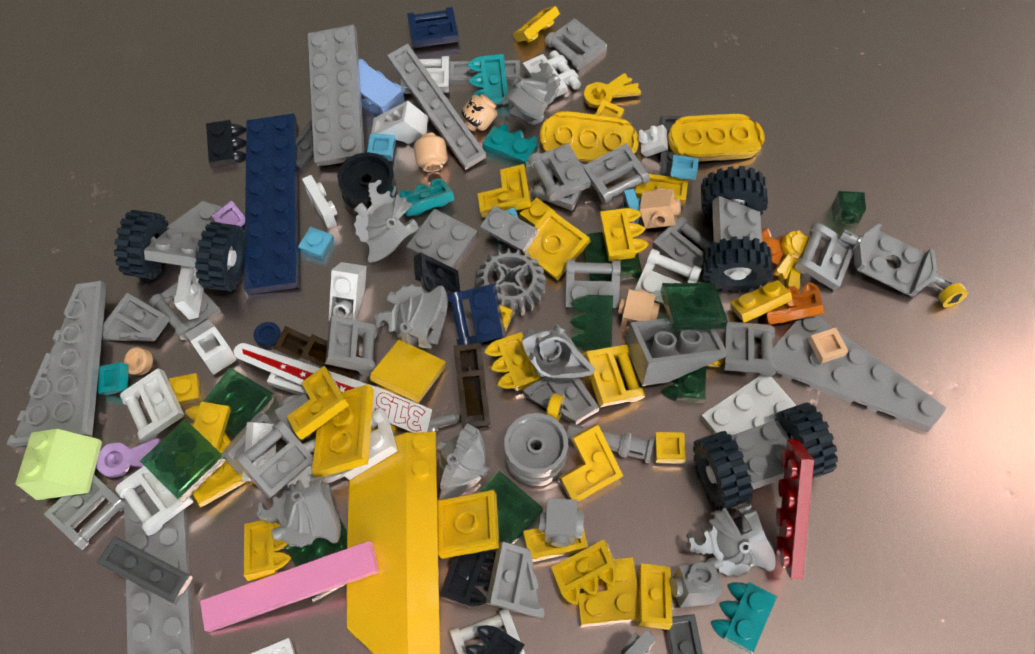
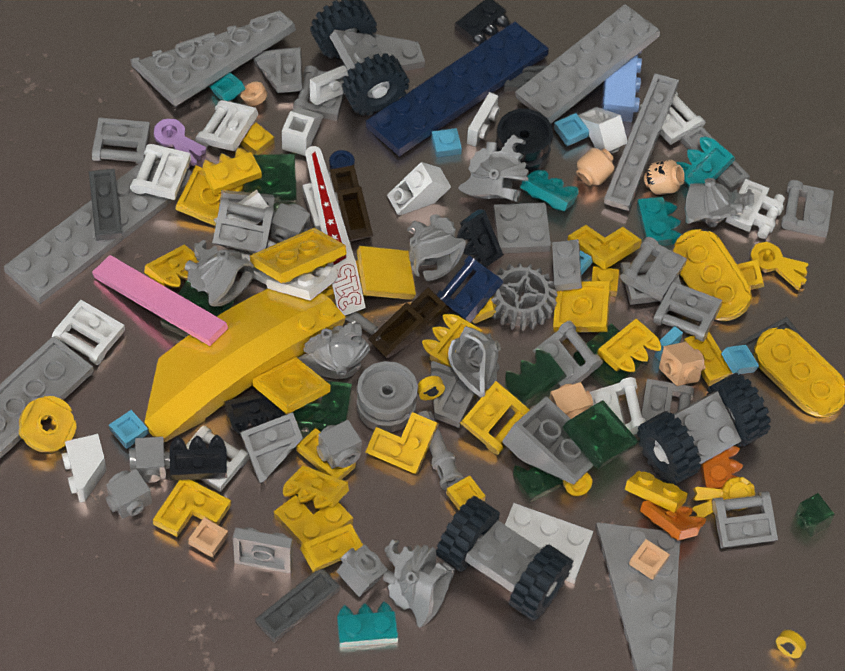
camera: 50 degrees right, 5 degrees down
yellowish green slope [15,429,102,500] -> none
clear green plate [140,419,227,502] -> none
lavender tile [210,201,245,227] -> none
yellow plate [287,366,349,440] -> none
light grey plate [325,315,377,376] -> none
dark blue plate [407,7,459,48] -> none
yellow plate [512,6,560,43] -> none
white tile [639,125,668,157] -> none
light grey plate [725,322,776,377] -> none
red plate [774,440,814,580] -> none
light grey plate [839,223,953,297] -> none

